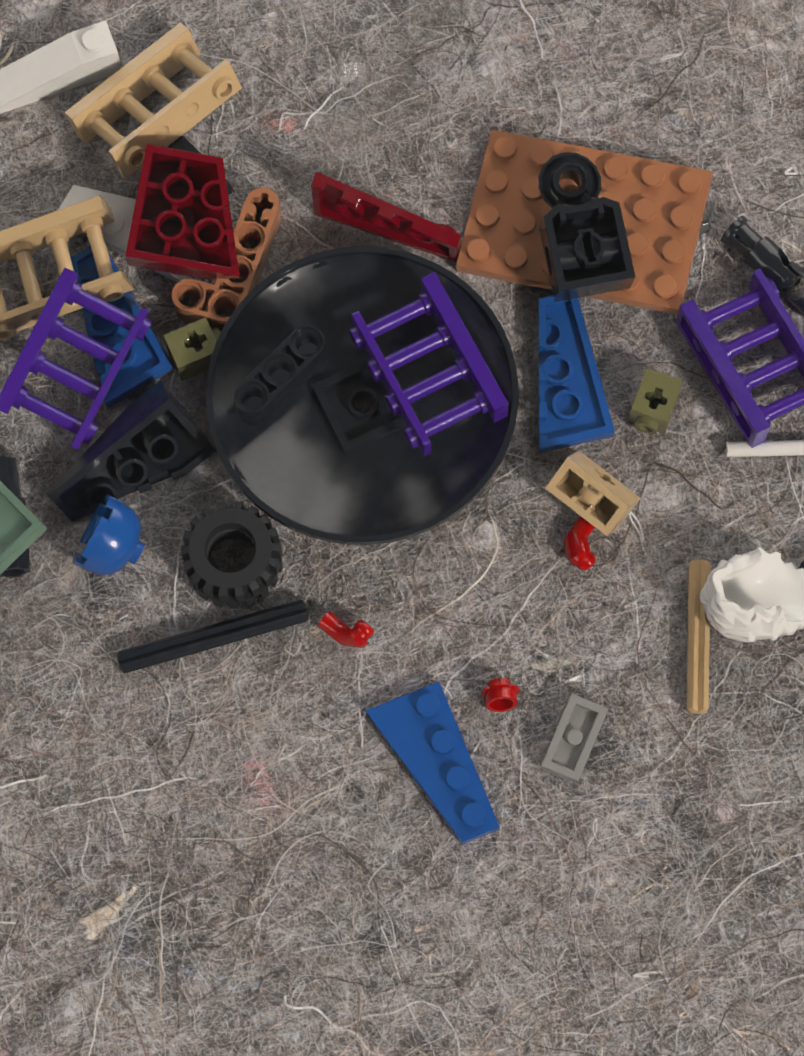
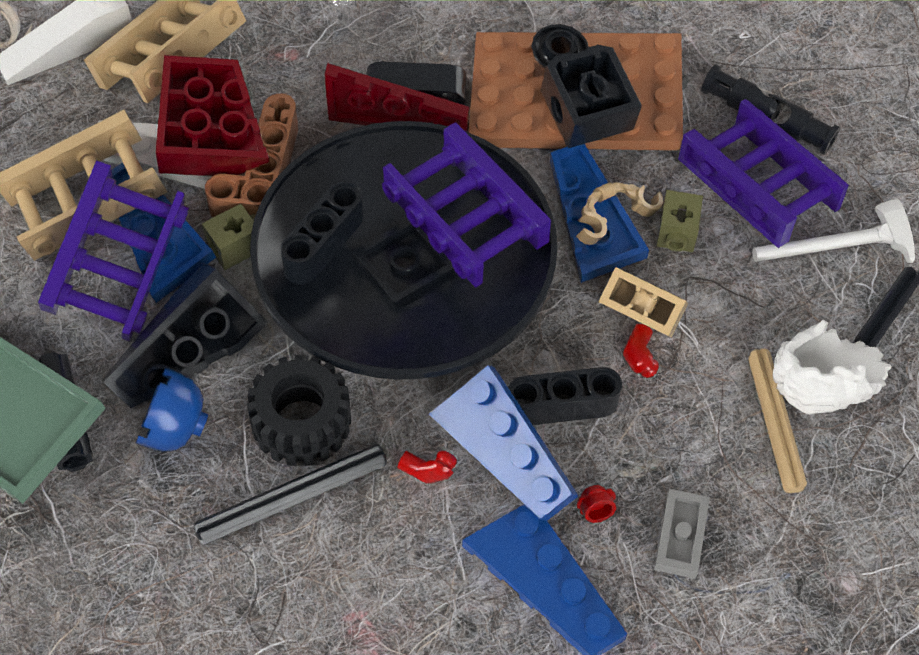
camera: 15 degrees left, 15 degrees down
none -> black beam [366,61,467,105]
none -> wing [429,365,579,521]
none -> black beam [508,367,622,425]
none -> tan piece [576,182,664,245]

